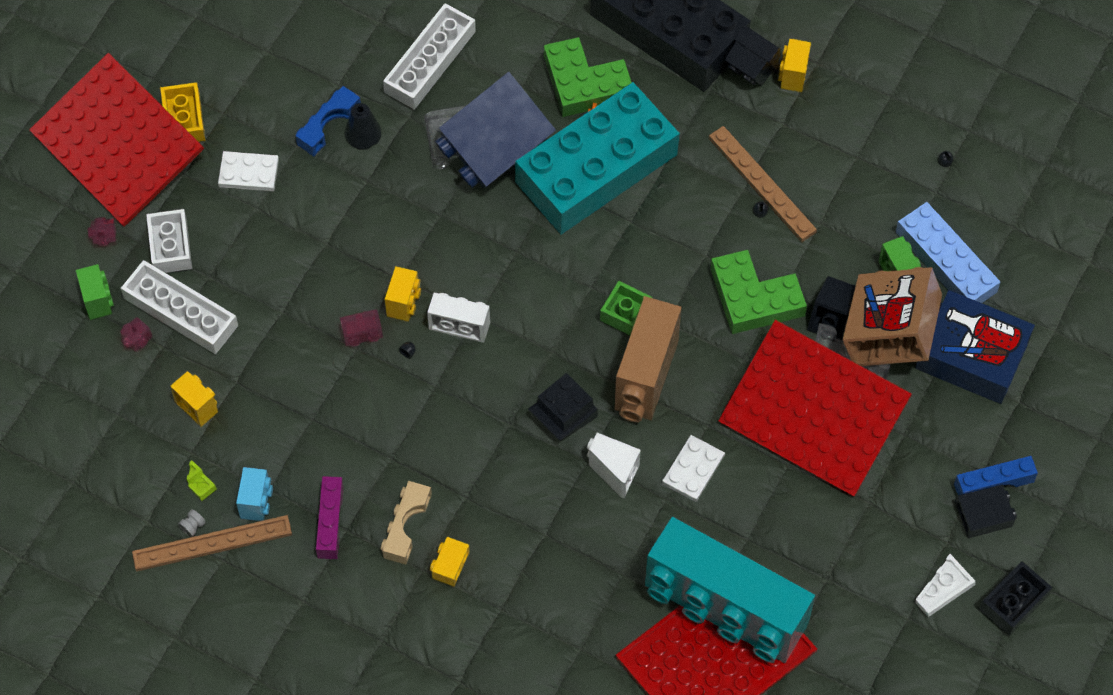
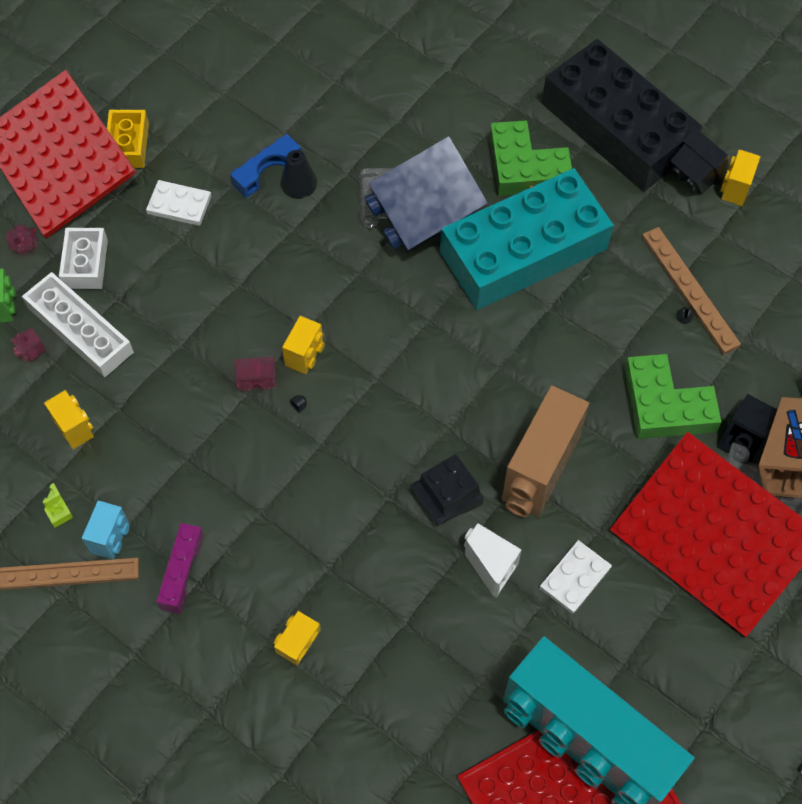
camera: 10 degrees right, 0 degrees up
light grey wheel [178,509,206,537] -> none
tan arch [381,481,432,565] -> none
white brick [383,3,476,110] -> none
white brick [427,293,490,343] -> none
bright green brick [600,281,652,336] -> none

